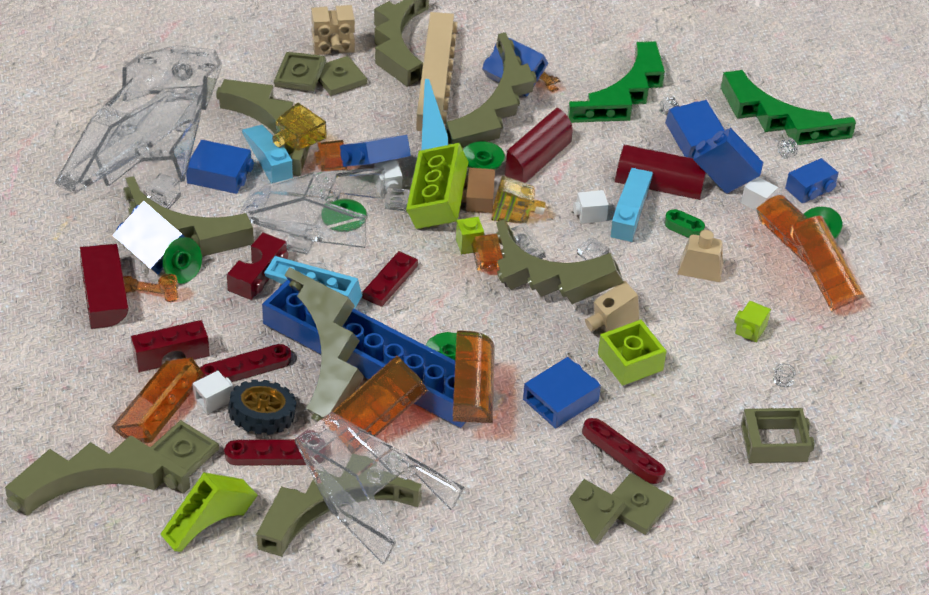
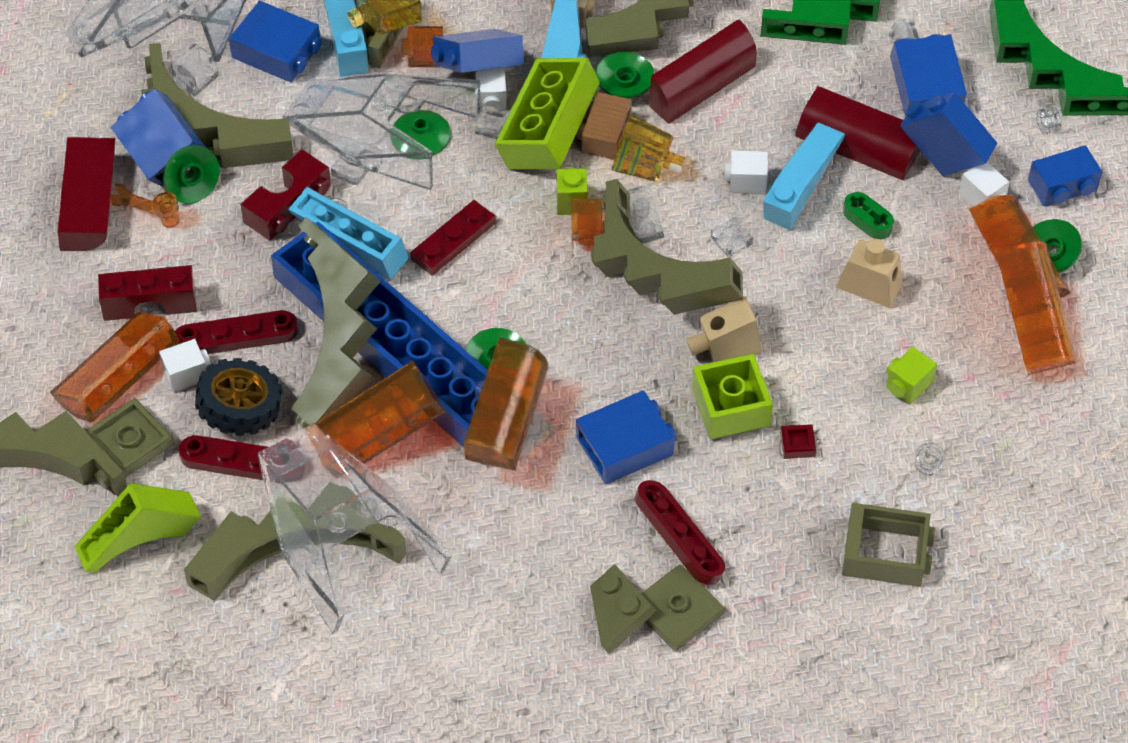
camera: 15 degrees right, 10 degrees up
none -> dark red tile [780,424,816,459]

